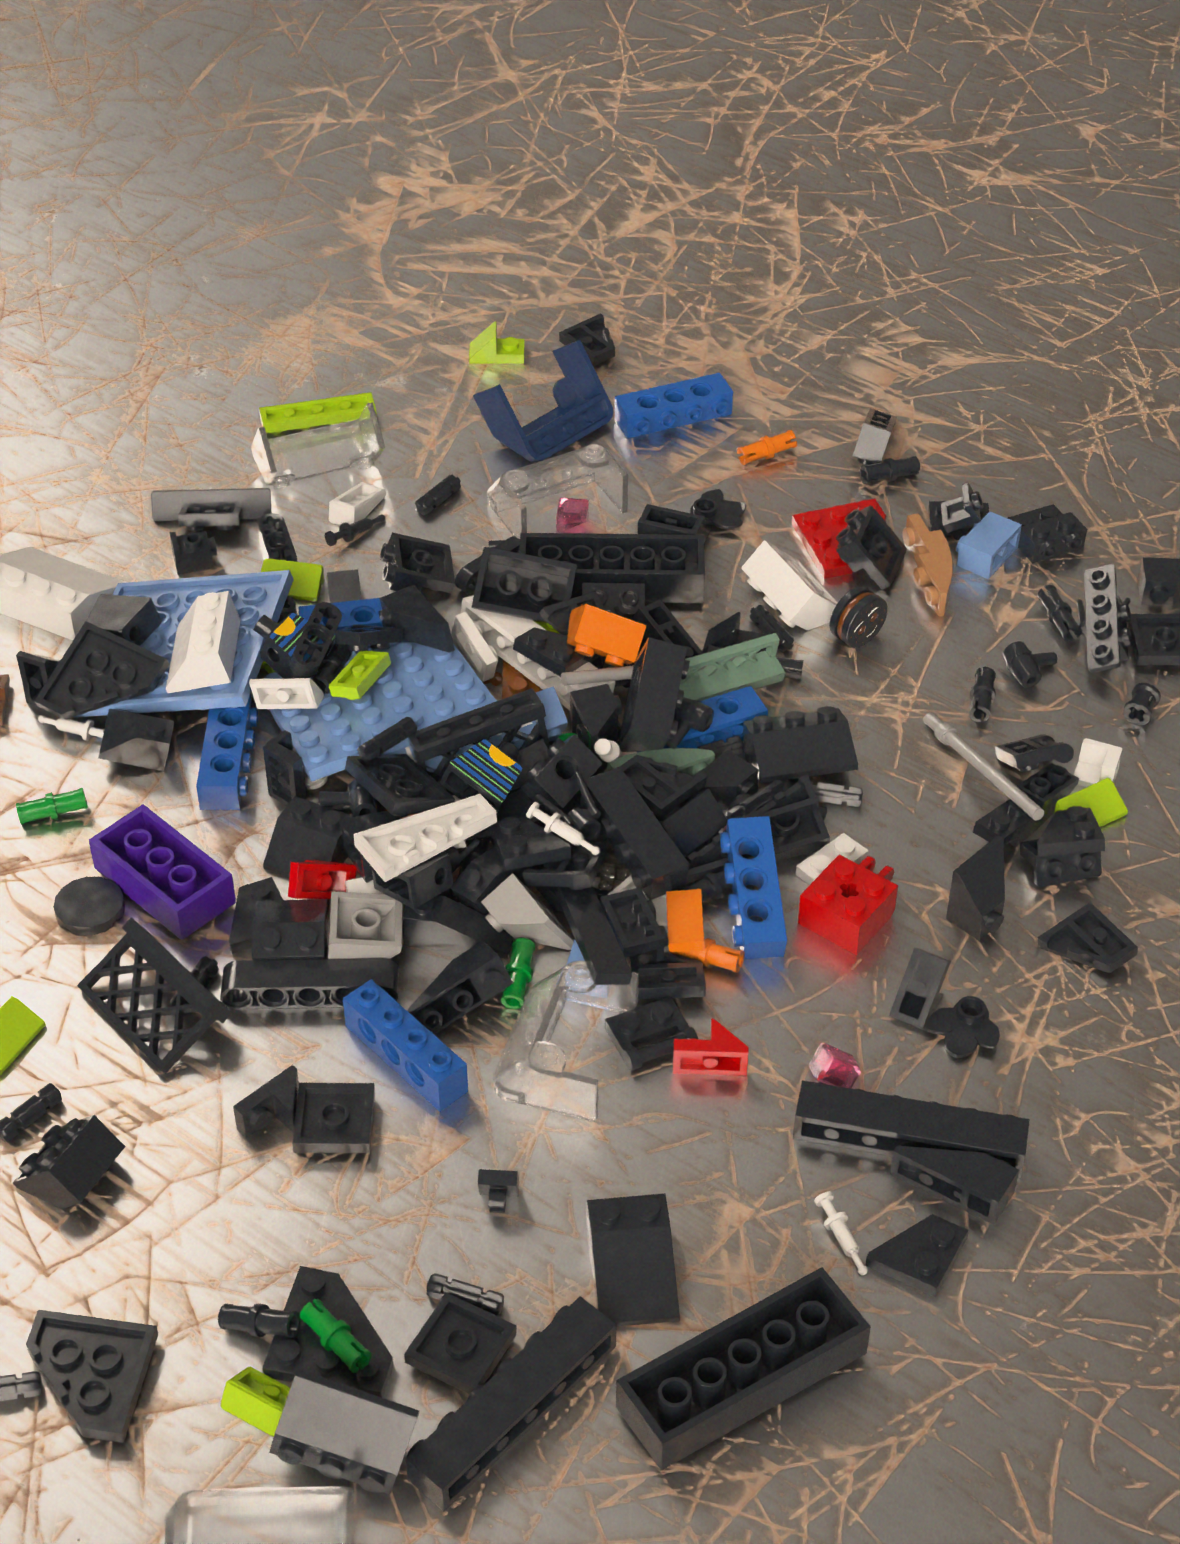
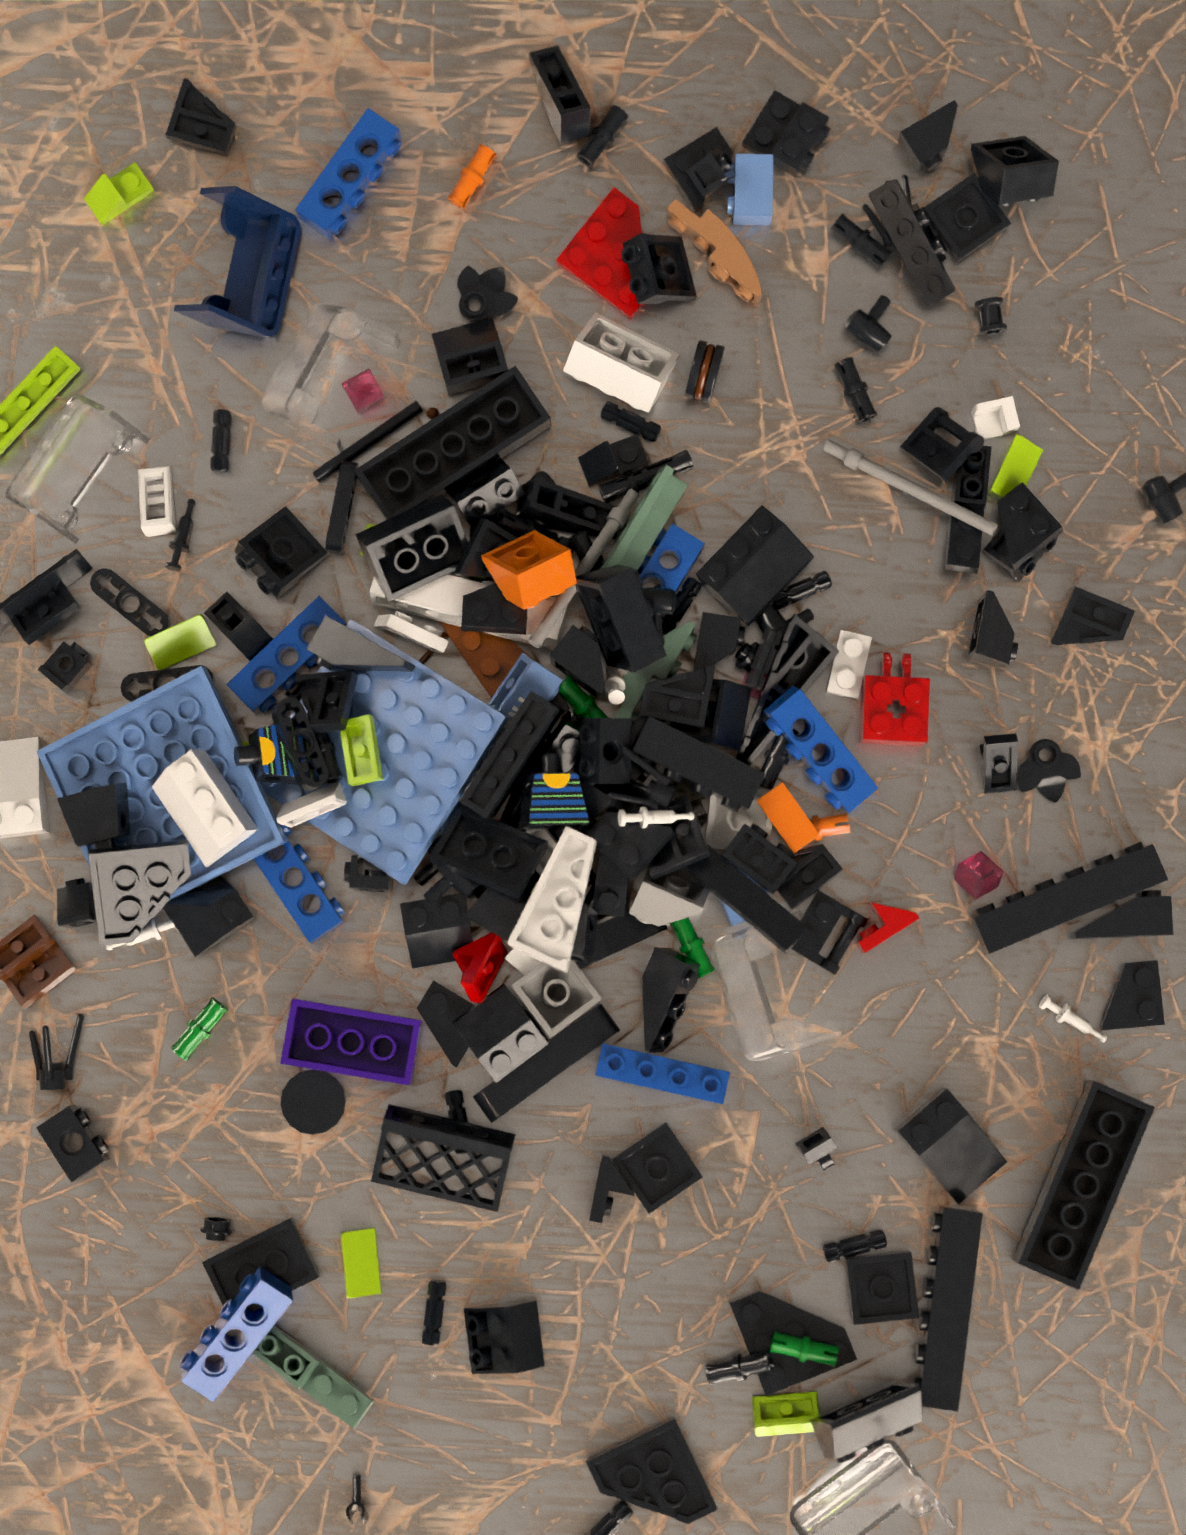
camera: 35 degrees left, 40 degrees up
black axle [357,717,417,762] -> none

